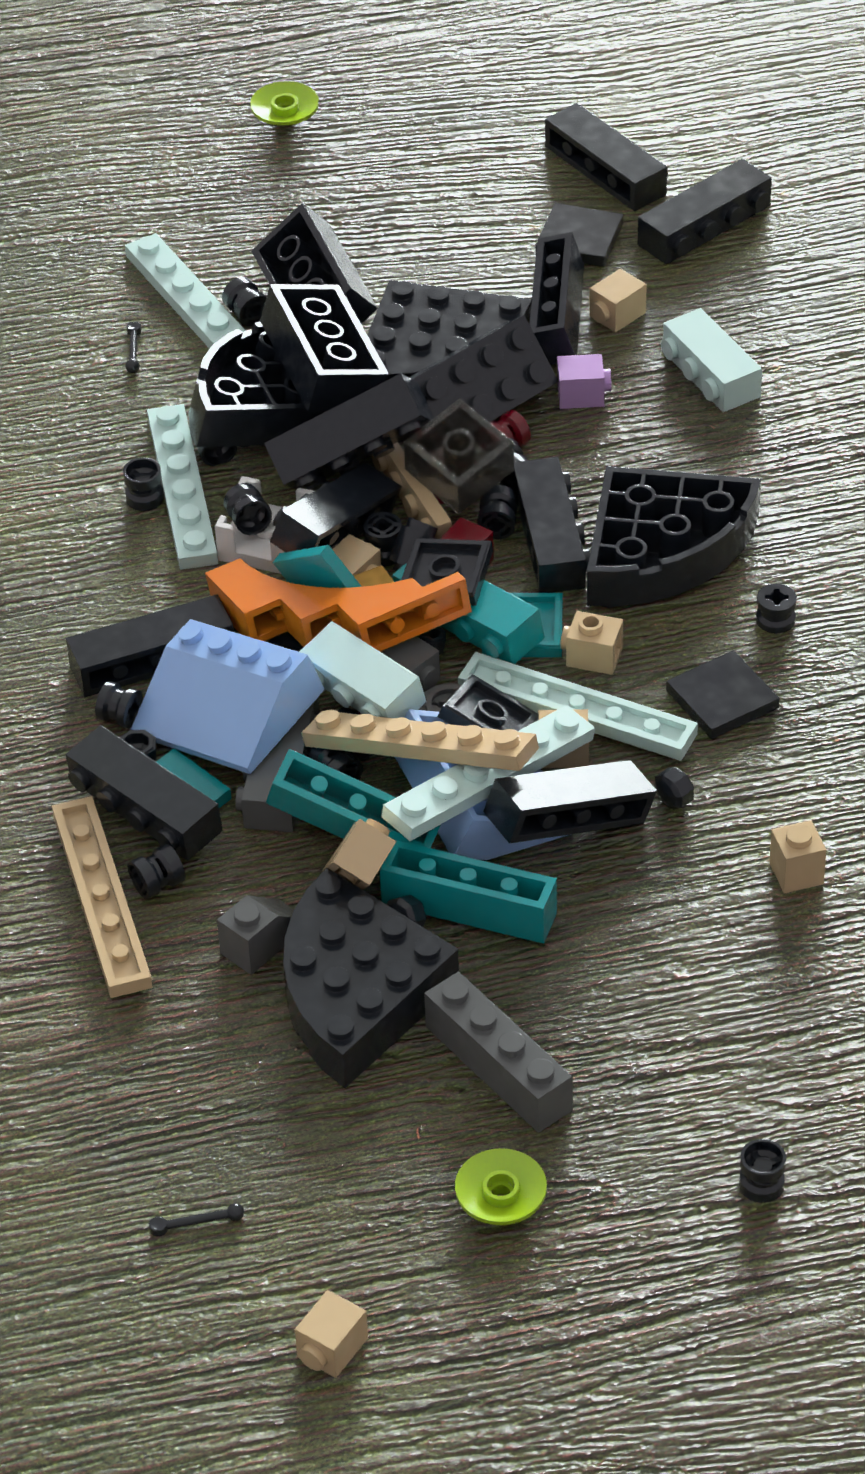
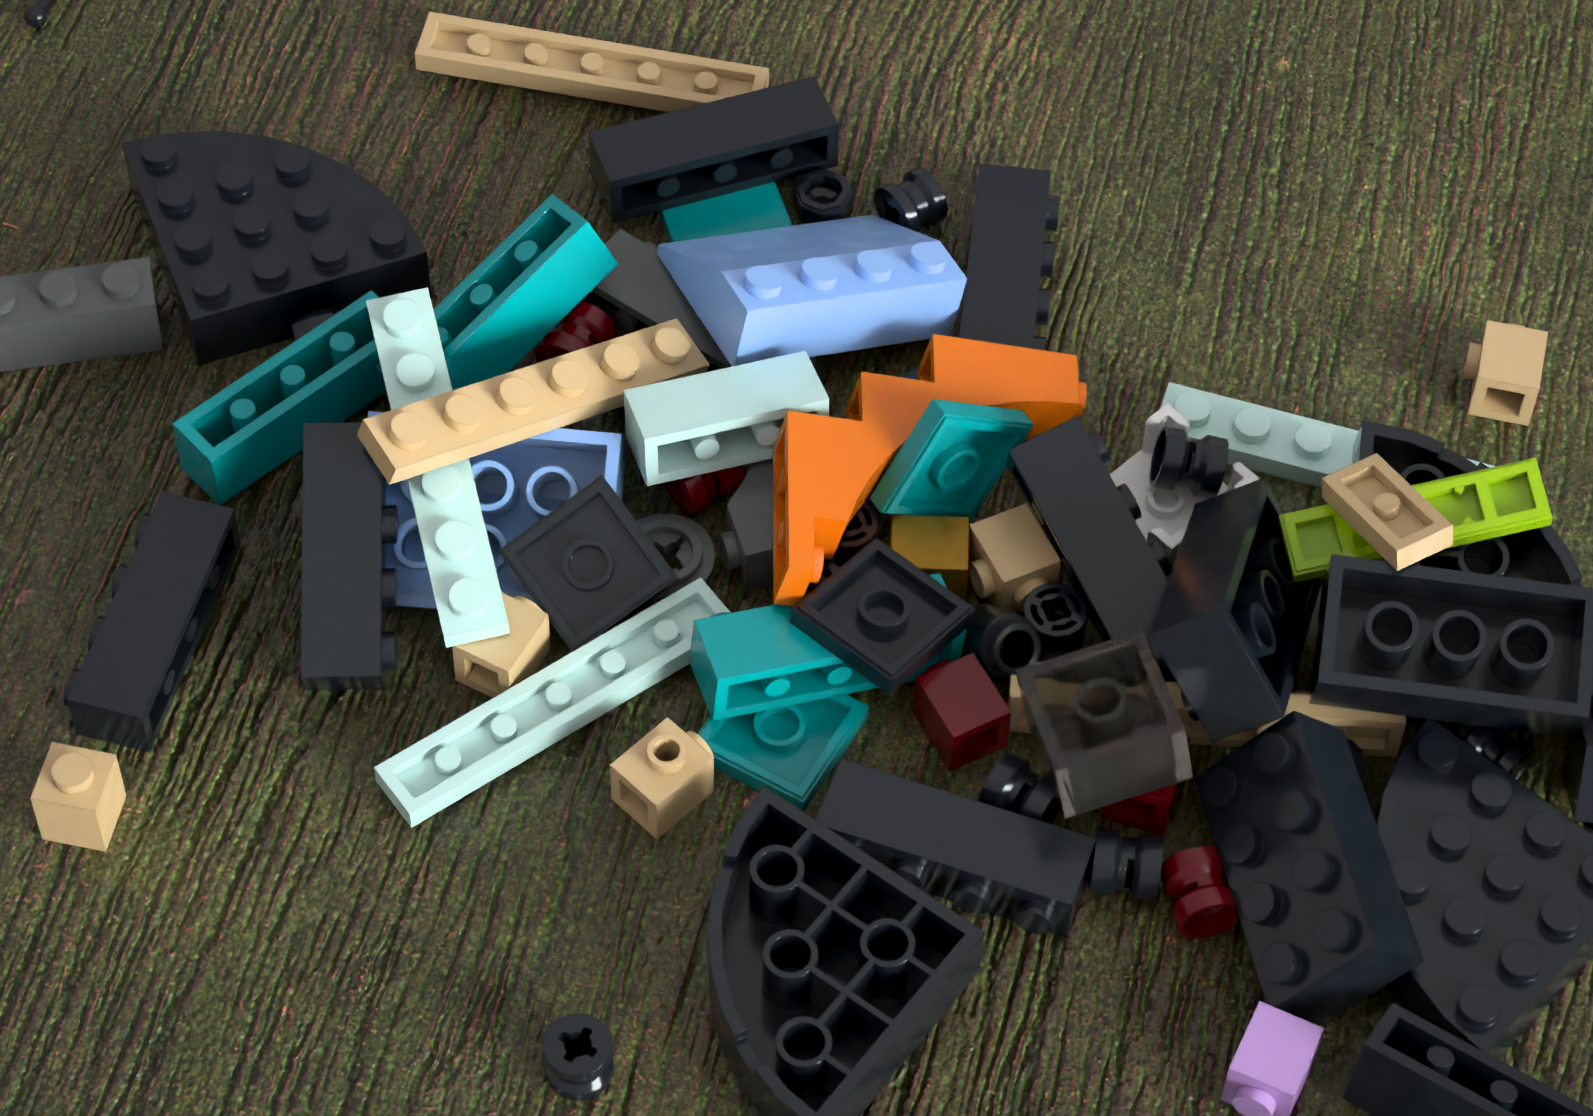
camera: 115 degrees right, 10 degrees up
black wheel [123,457,164,511] -> none
black wheel [127,844,186,899] -> none
dark grey slope [217,895,294,975] -> none
tan slope [322,818,396,890] -> none
black tile [655,767,694,810] -> none
black tile [666,650,780,739] -> none
none -> black brick [64,491,241,753]
none -> lime plate [1279,458,1553,583]
none -> tan plate [1321,453,1453,571]
none -> tan brick [1462,320,1548,426]

